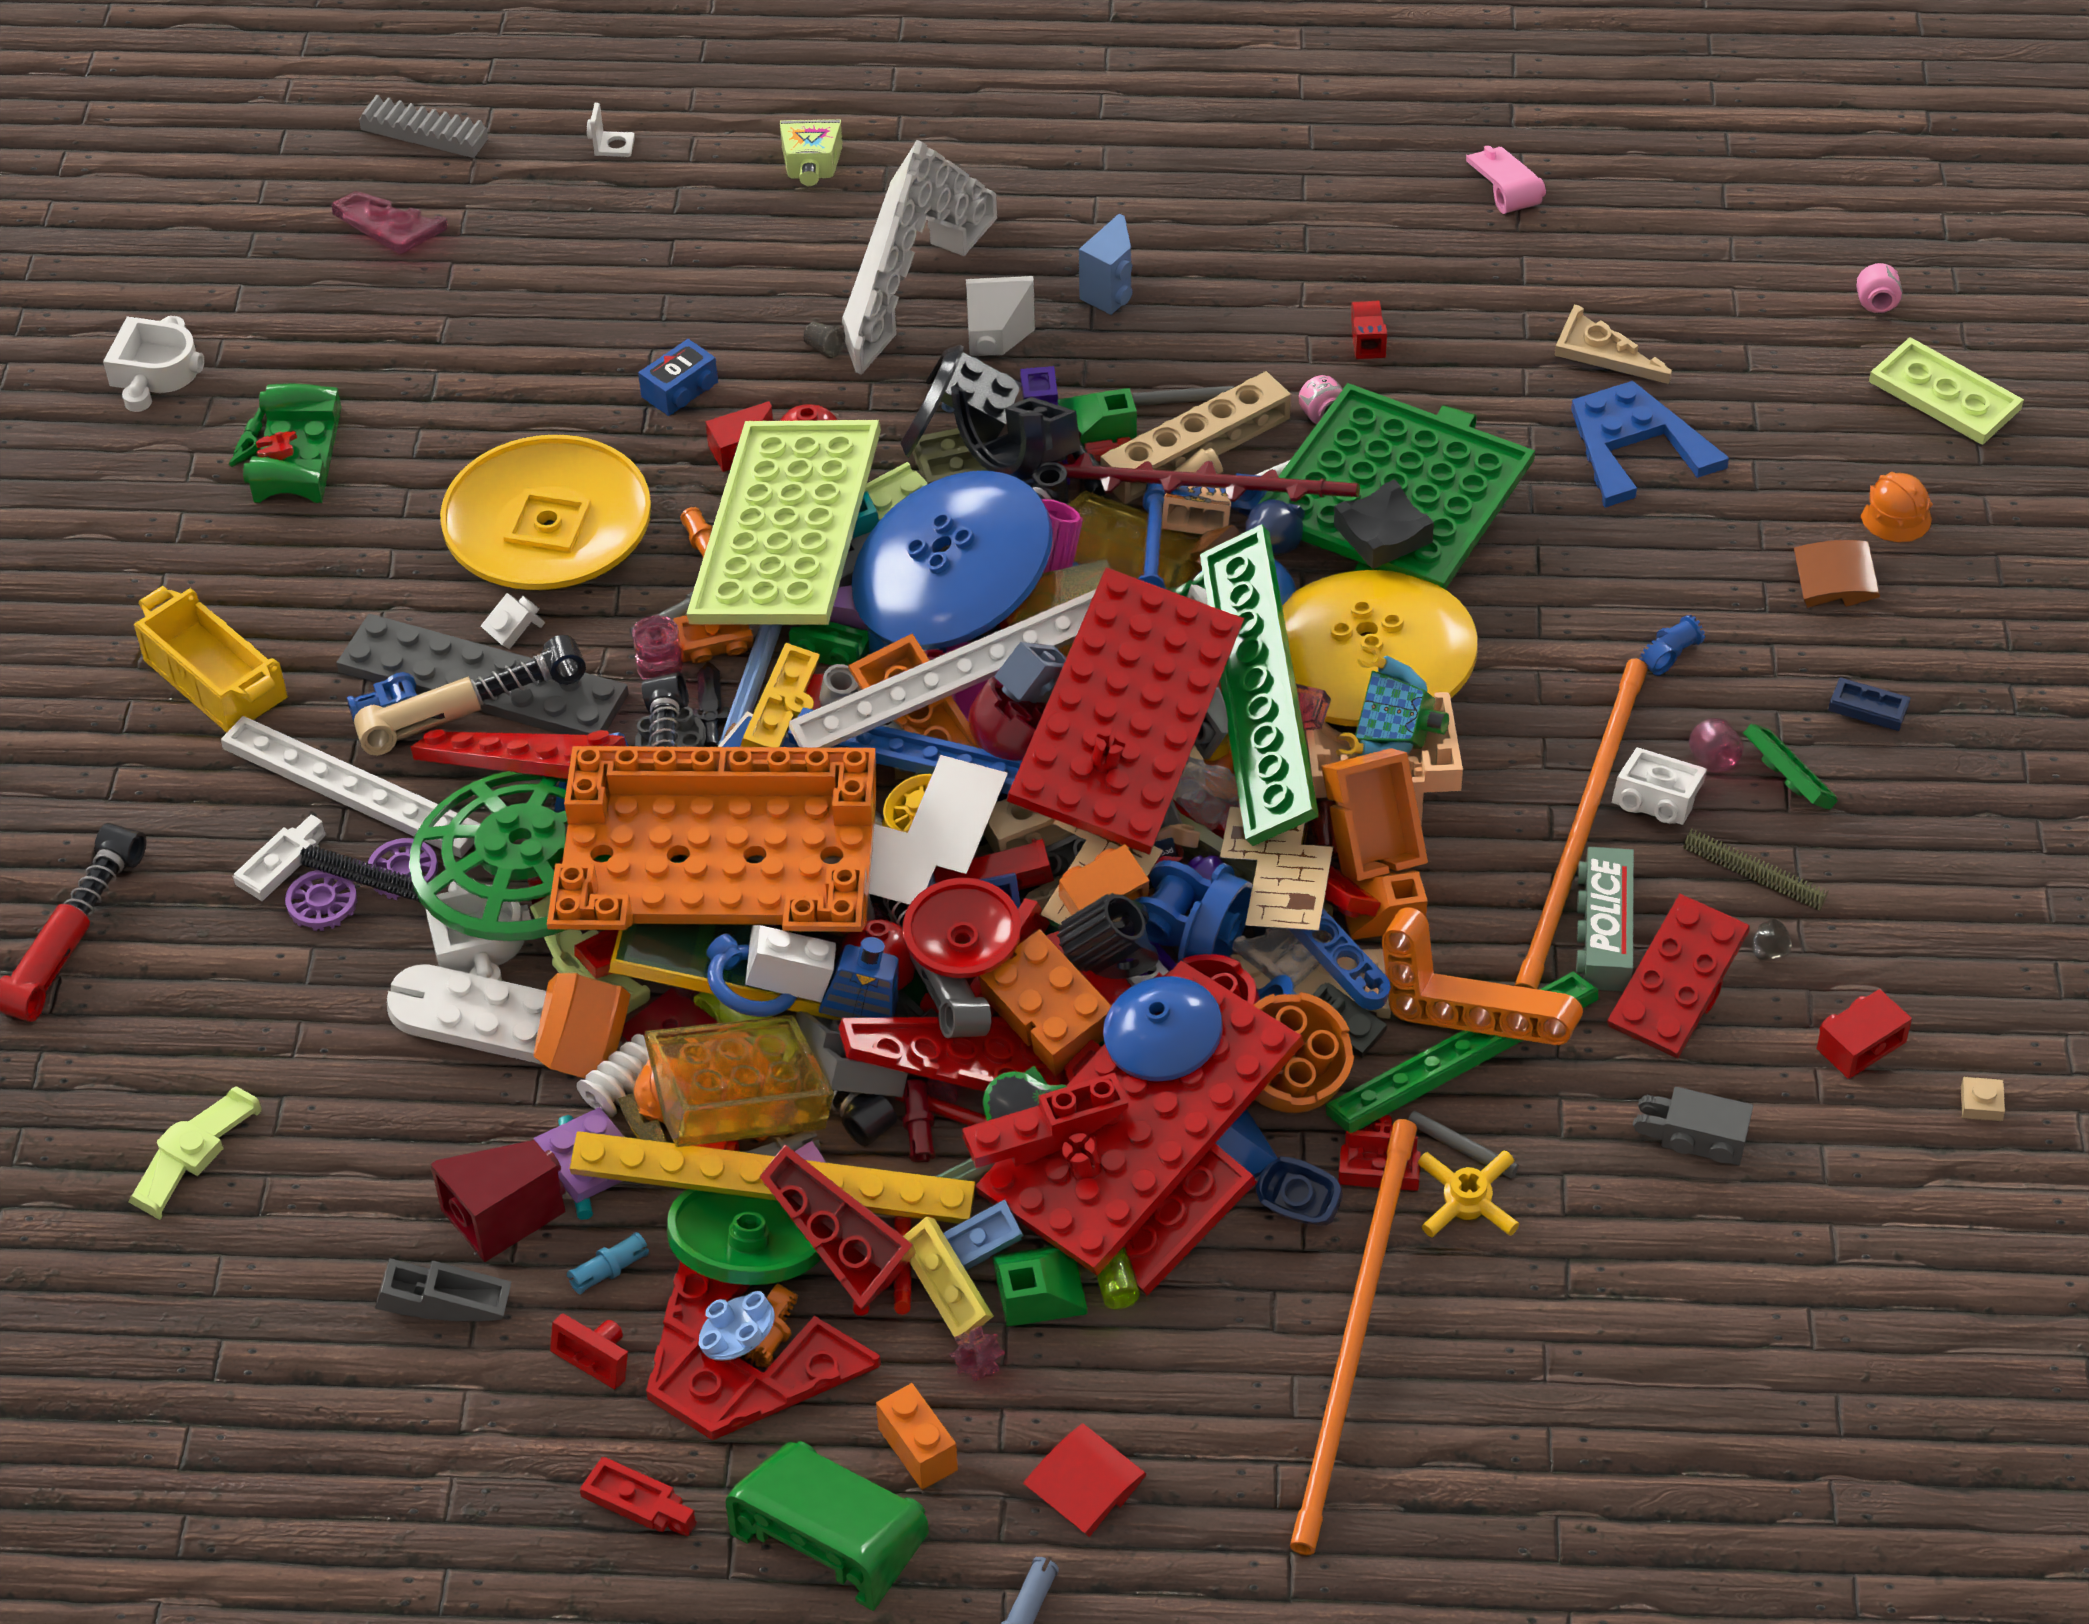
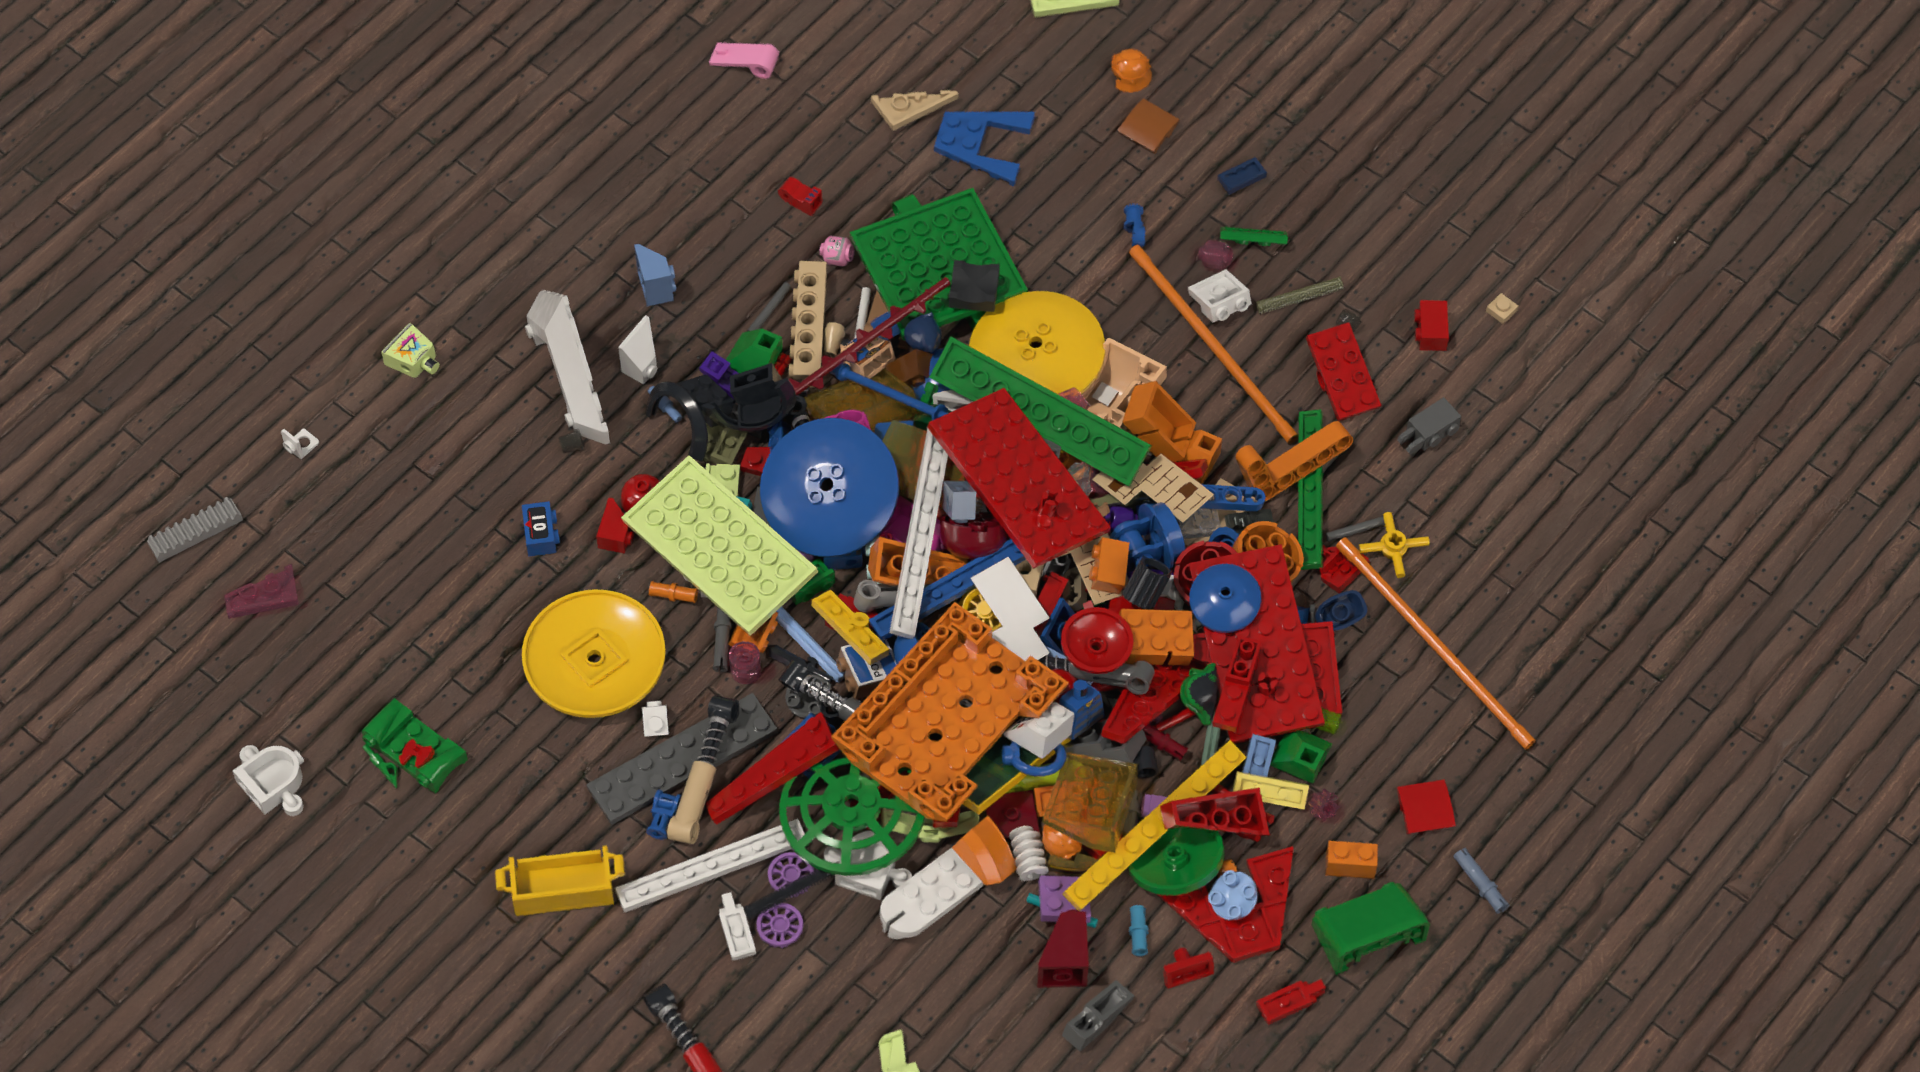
camera: 55 degrees left, 10 degrees up
torso [1335,645,1449,757] -> none
sand green brick [1576,847,1634,992] -> none

